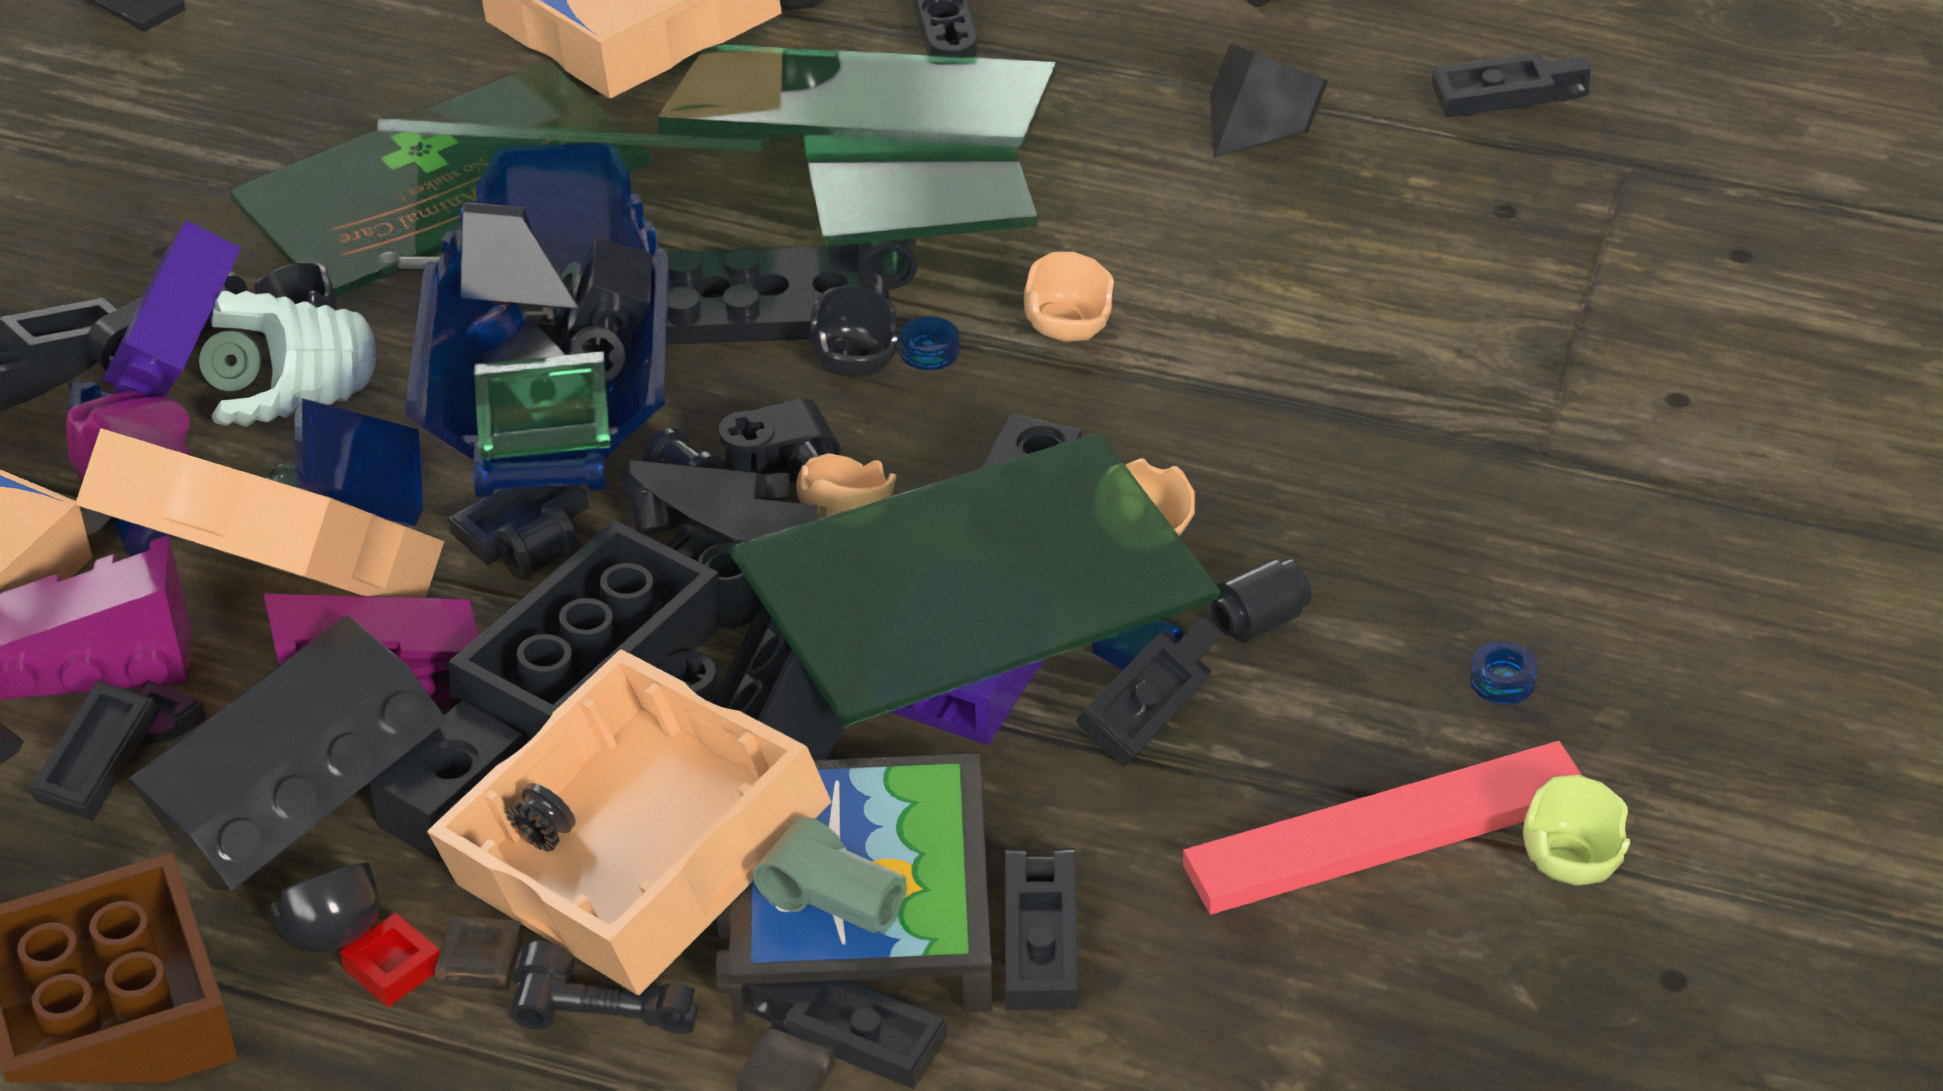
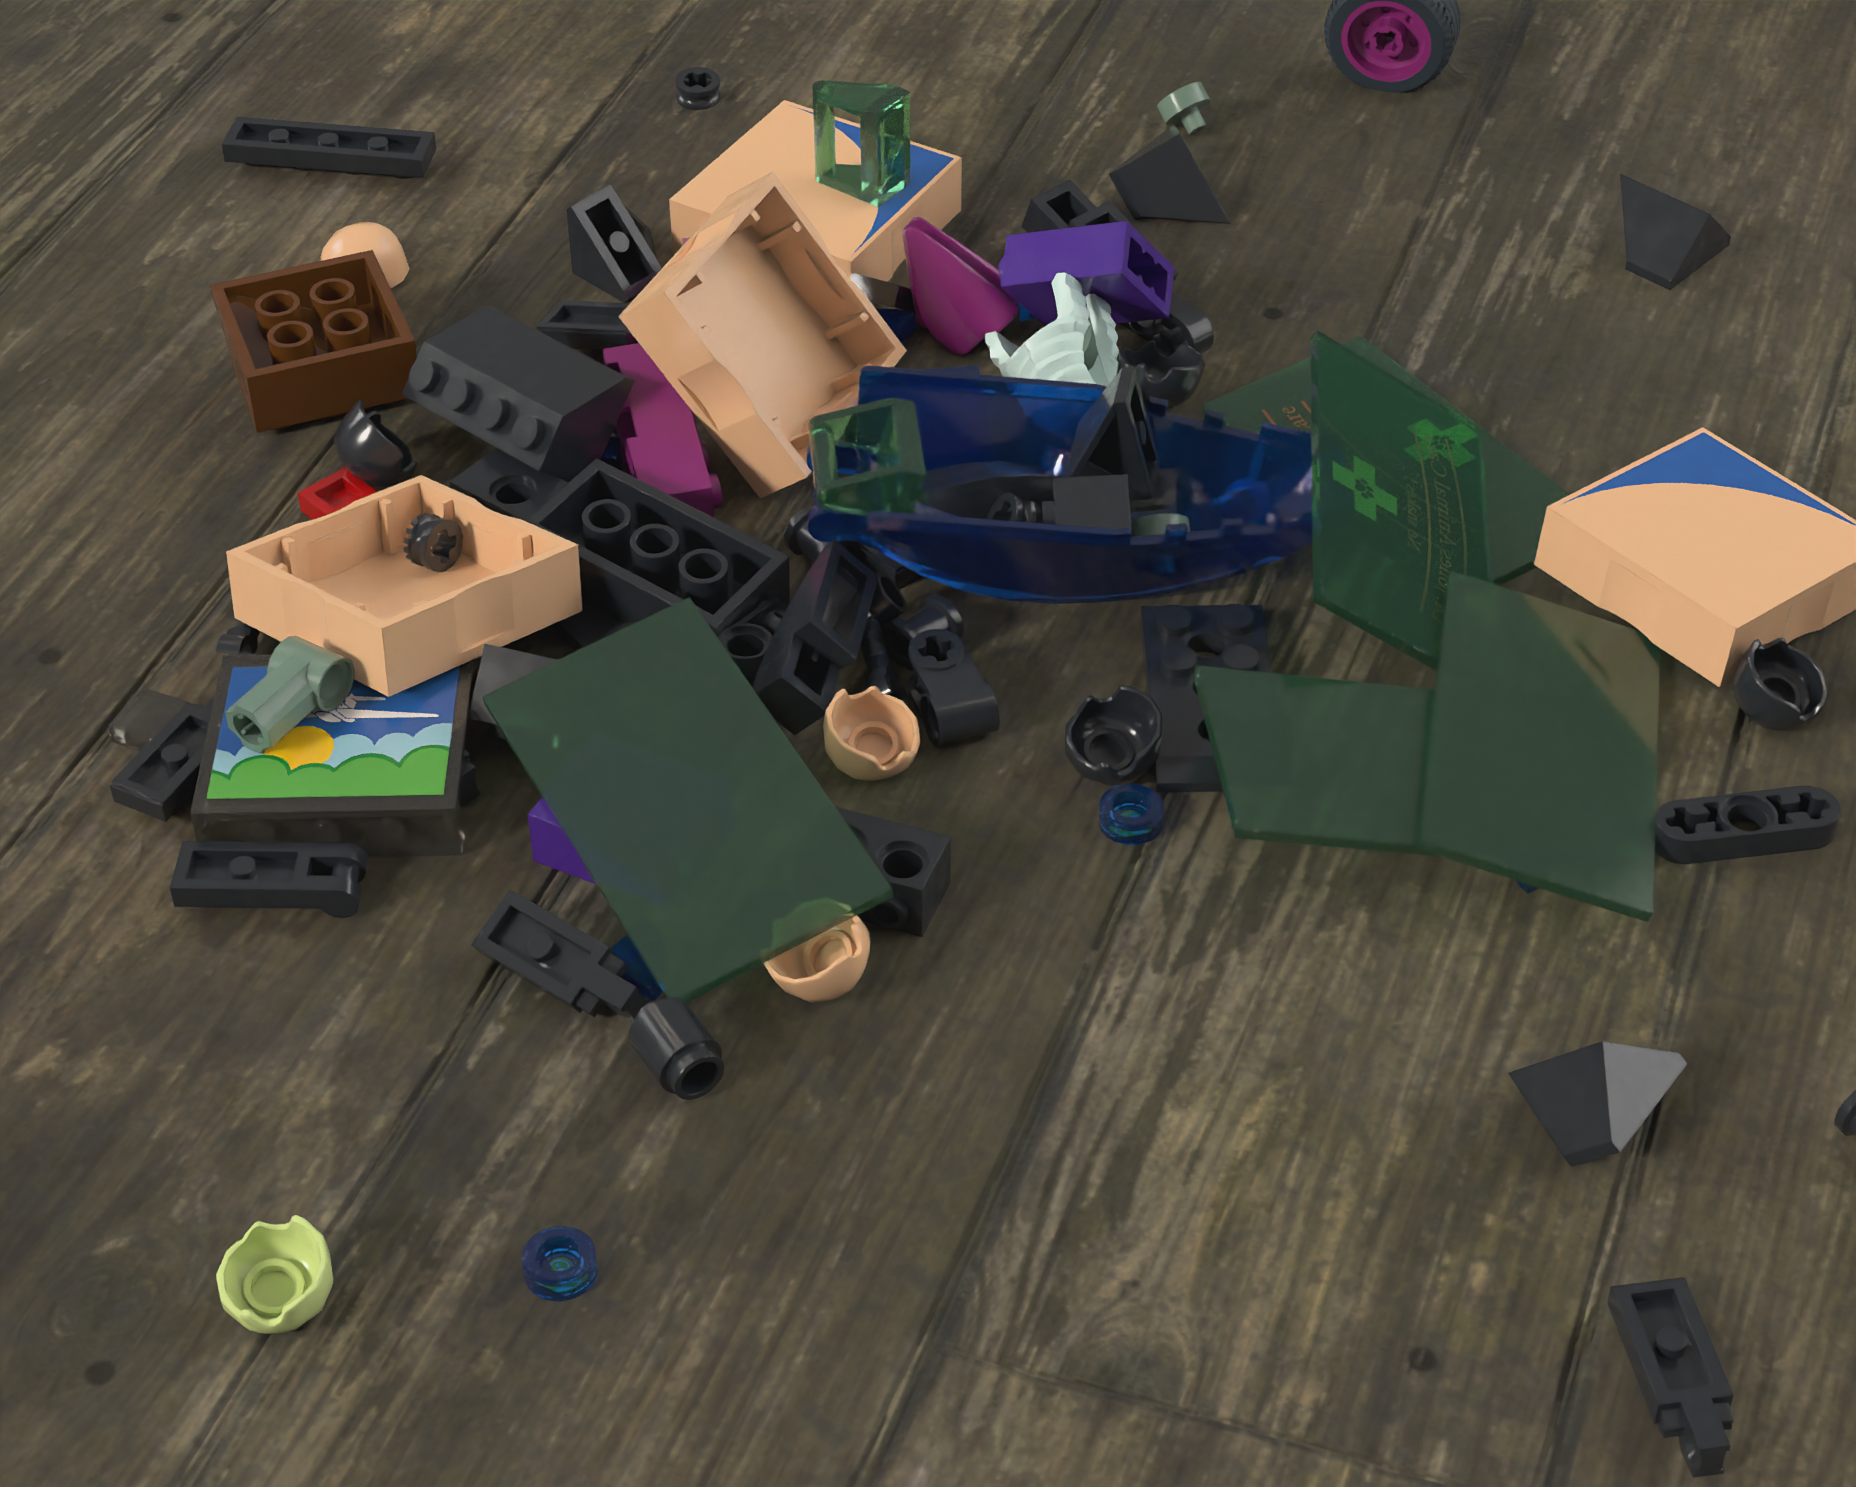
camera: 90 degrees right, 0 degrees up
light nougat hair [1024,252,1114,342] -> none
coral tile [1183,741,1583,915] -> none

